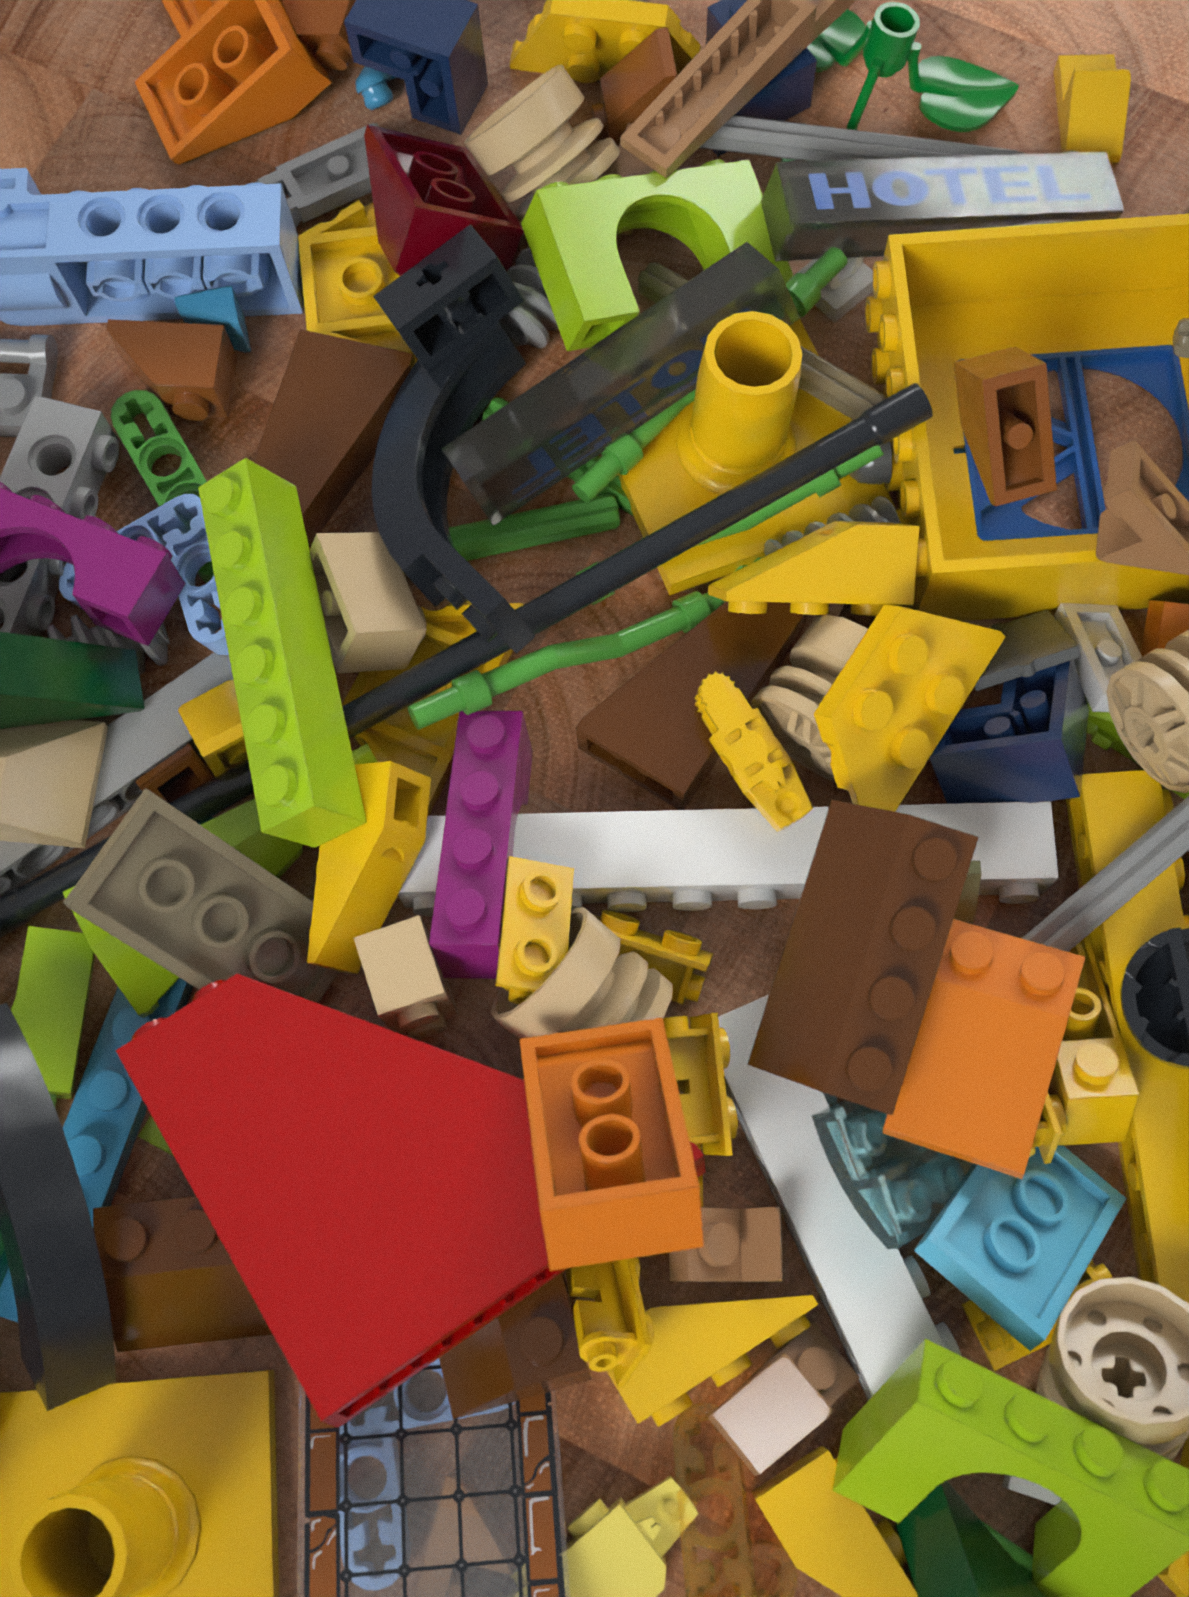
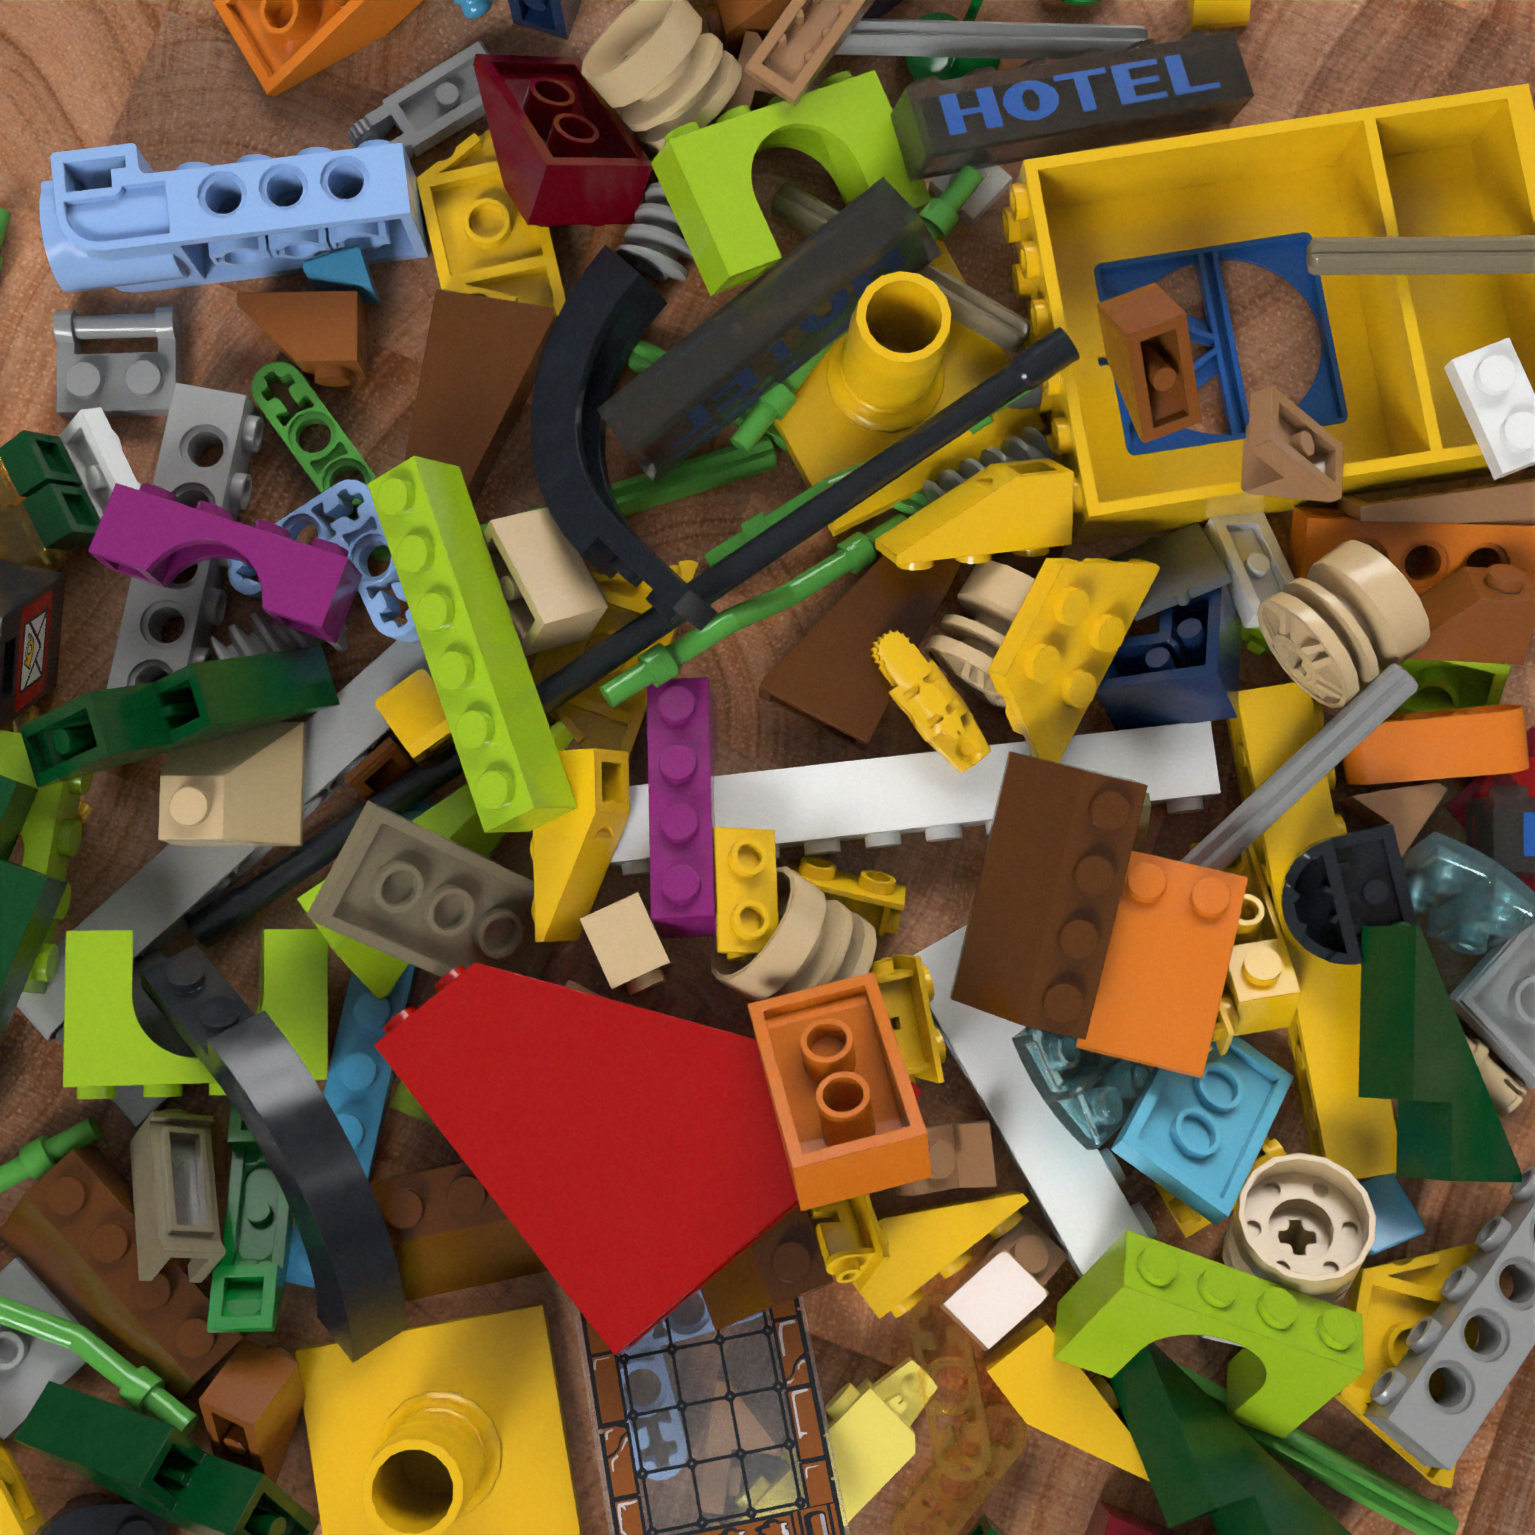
camera: 15 degrees left, 10 degrees up
black brick [373,225,524,372] -> none

